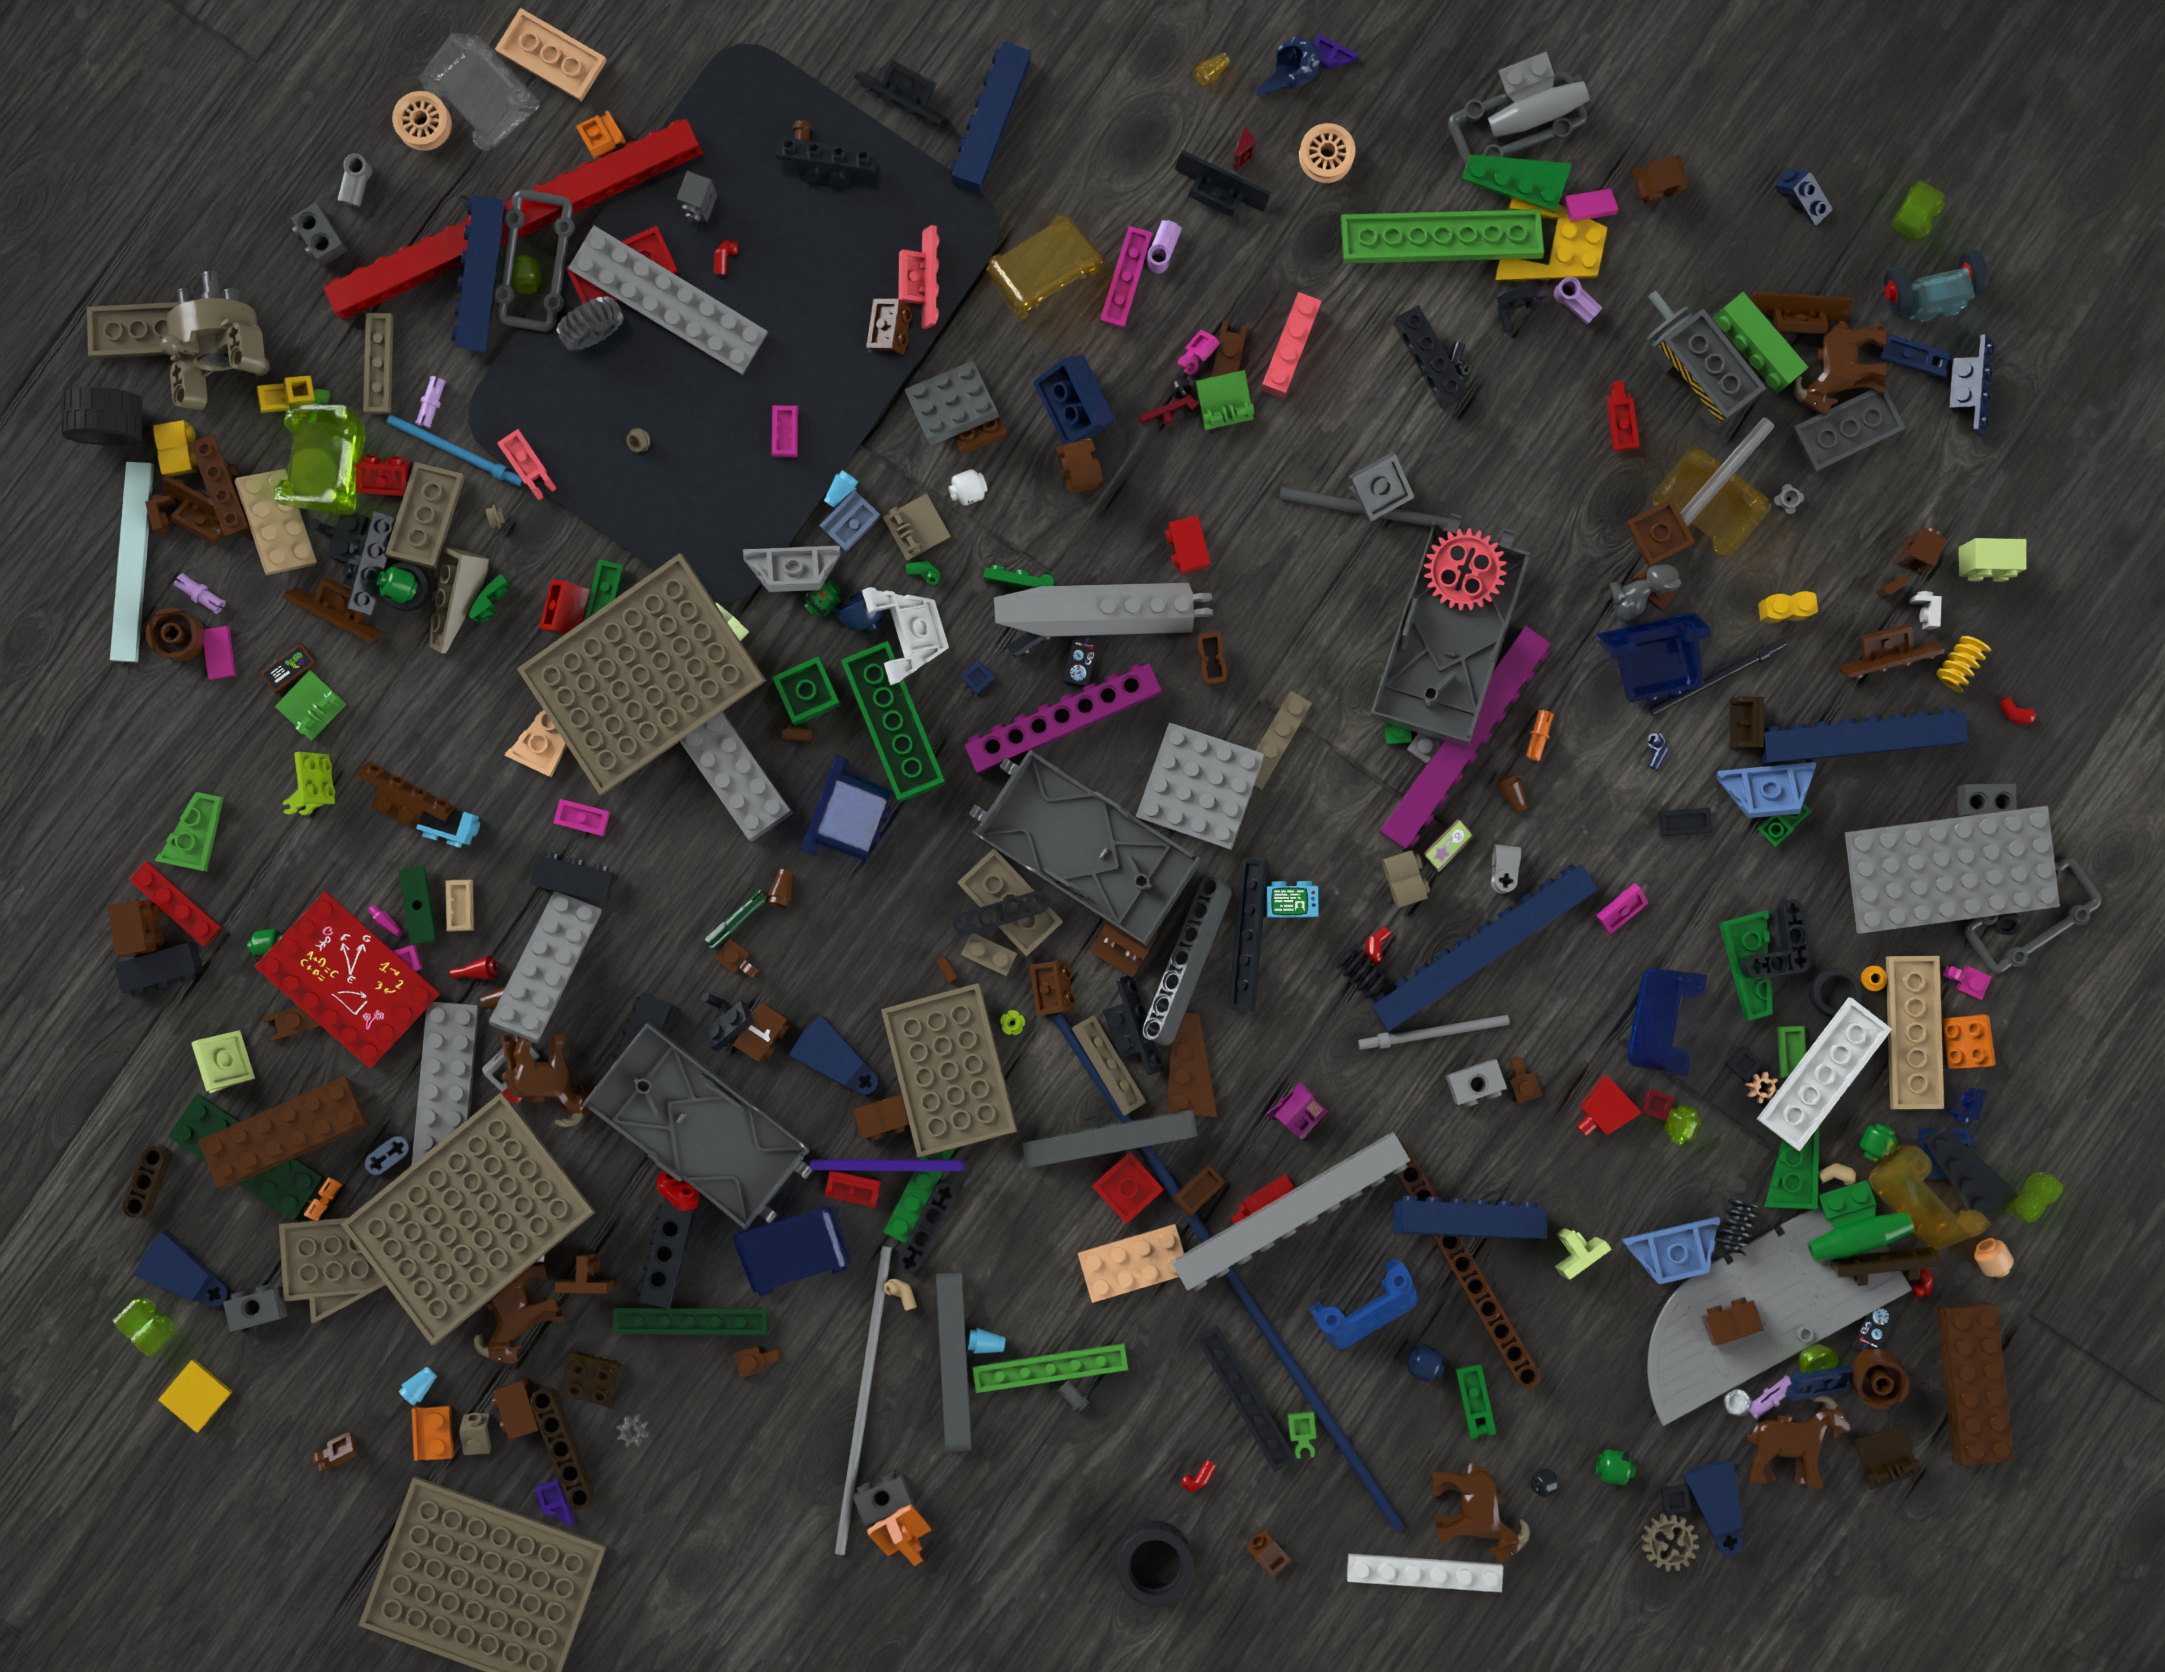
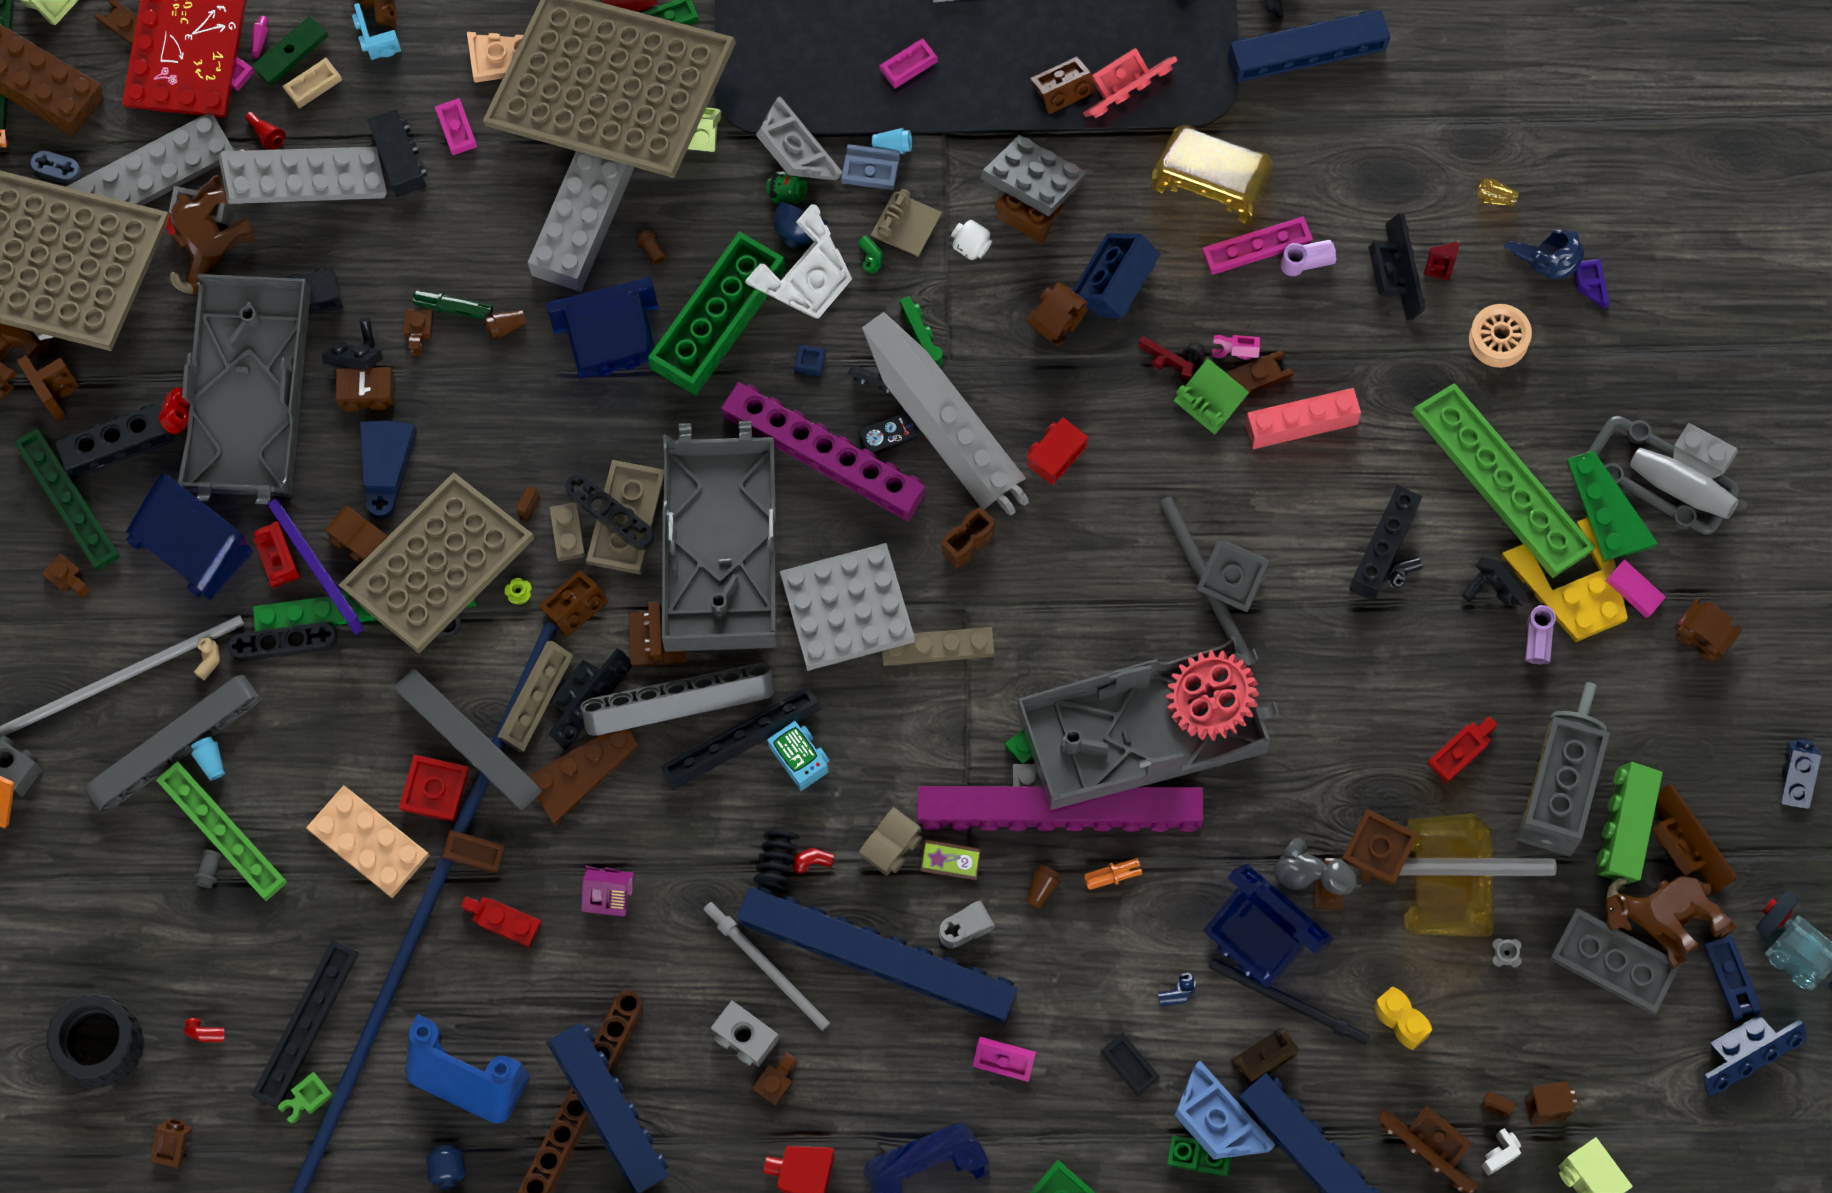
camera: 60 degrees right, 15 degrees down
green brick [772,656,842,726] -> none
light grey brick [1172,1132,1410,1291] -> none

